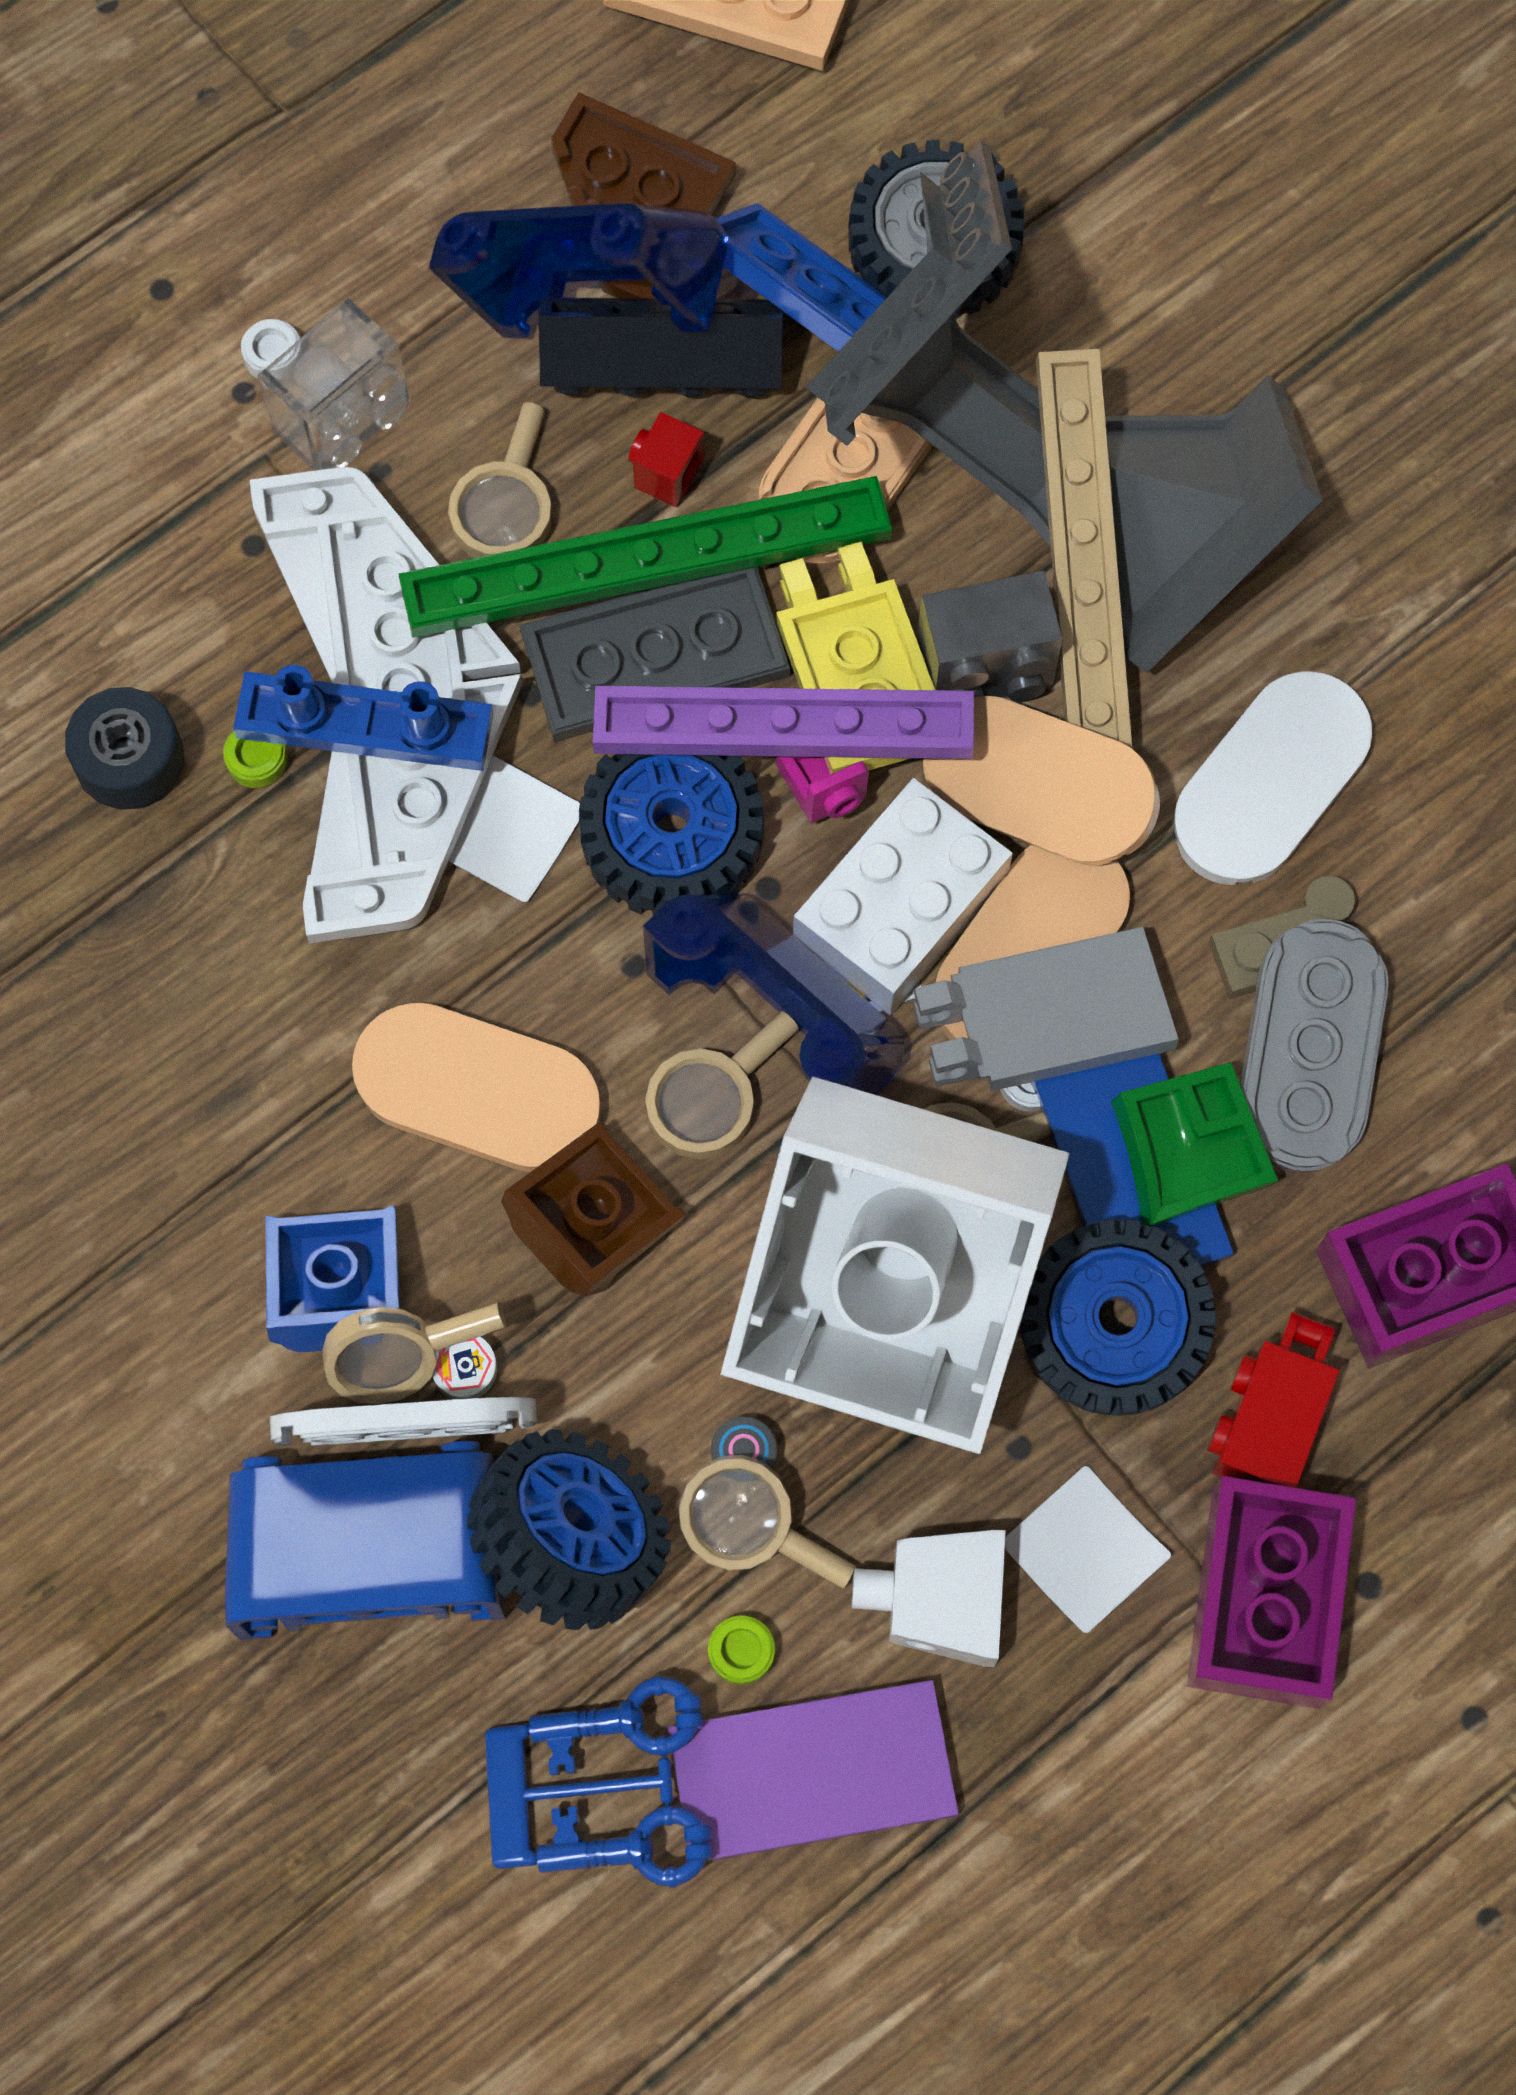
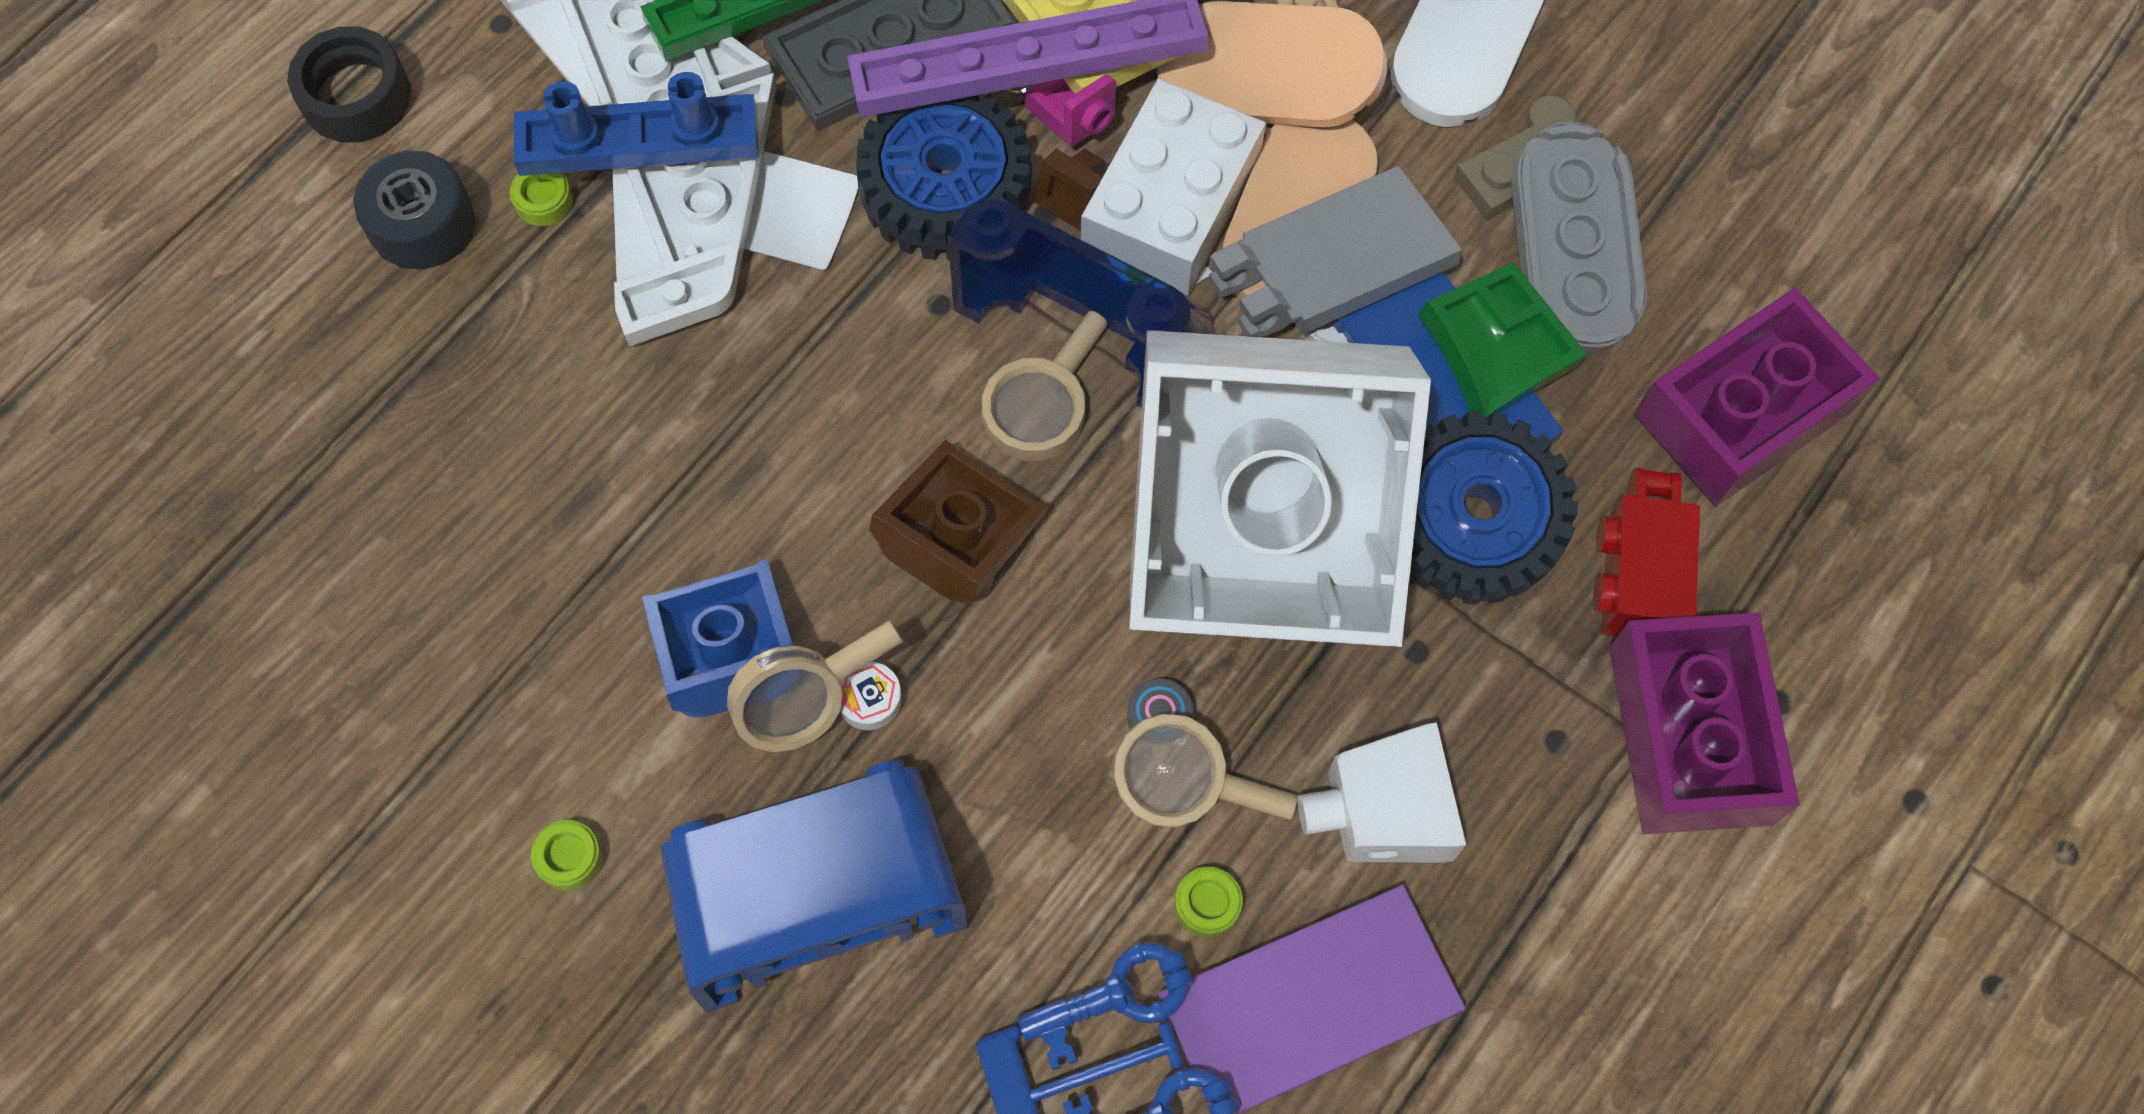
camera: 15 degrees left, 5 degrees down
white tile [270,1397,538,1446] -> none
light nougat tile [352,1003,601,1172] -> none
black wheel [467,1430,671,1630] -> none
white sticker [1005,1466,1171,1633] -> none
none -> black tyre [287,26,411,142]
none -> lime tile [531,820,603,891]
none -> reddish brown tile [1034,148,1105,231]

